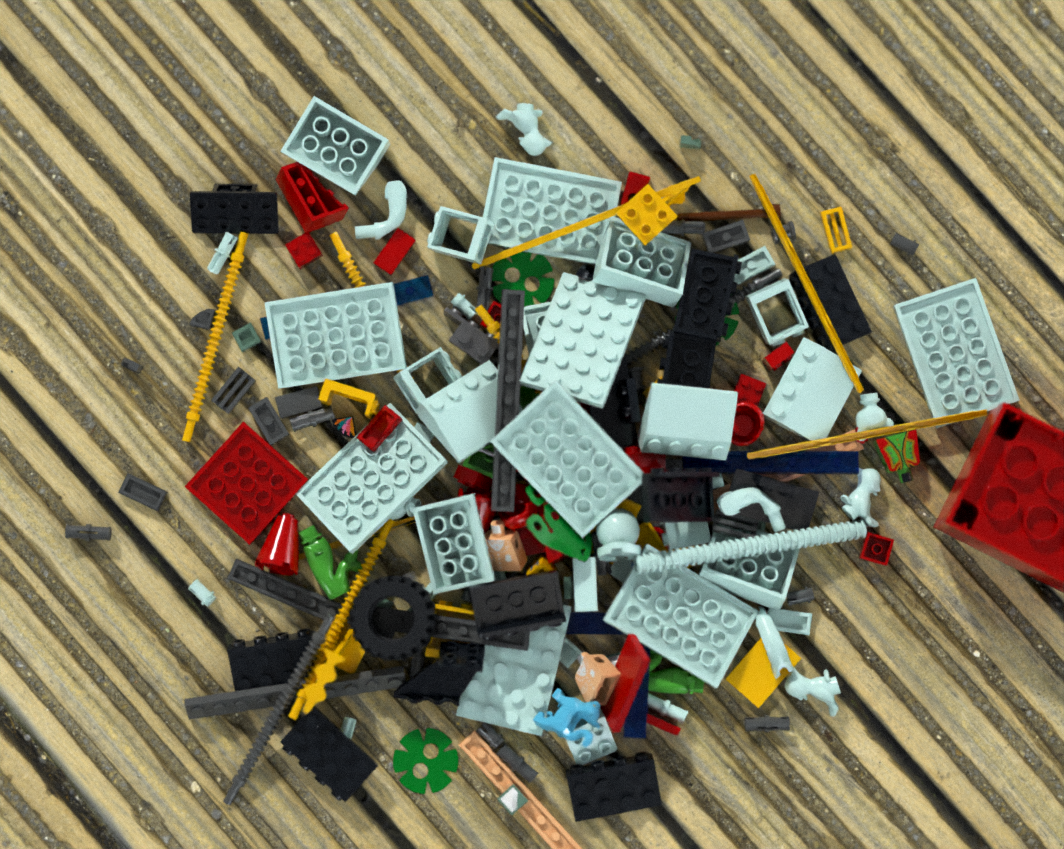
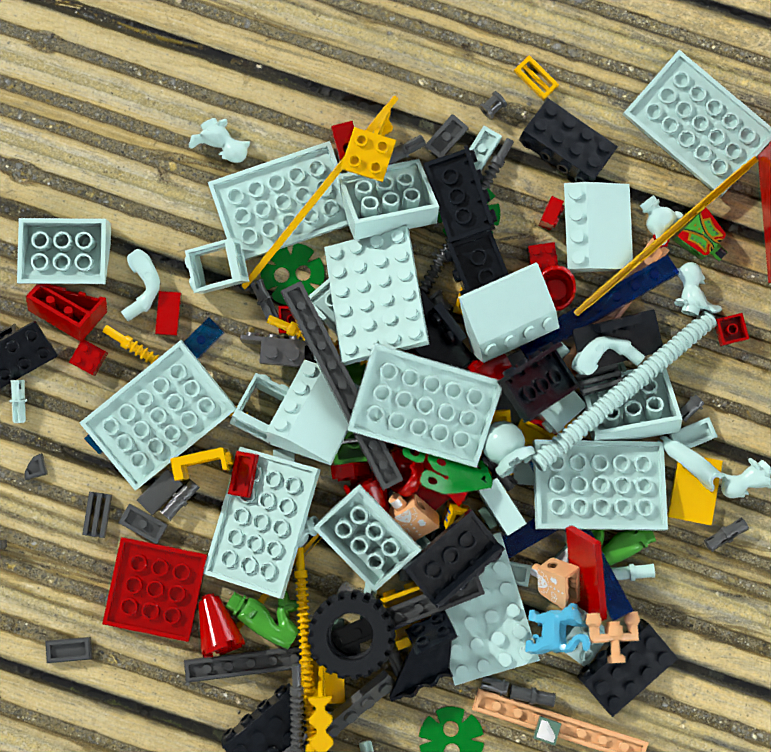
camera: 25 degrees left, 0 degrees up
dark grey pin [65,524,112,541] -> none
yellow hose [182,232,248,443] -> none
light aqua pin [188,579,216,607] -> none
sand green tile [232,323,261,352] -> none
tile [332,416,356,438] -> none
light aqua pin [451,293,477,320] -> none
black tile [576,263,594,281] -> none
red tile [636,710,681,736] -> none
reddish brown piece [676,204,781,221] -> none
sand green tile [679,135,701,149] -> none
light aqua window [745,278,809,347] -> none
yellow piece [749,174,864,393] -> none
dark grey pin [890,232,919,256] -> none
none -> light nougat piece [585,611,640,663]

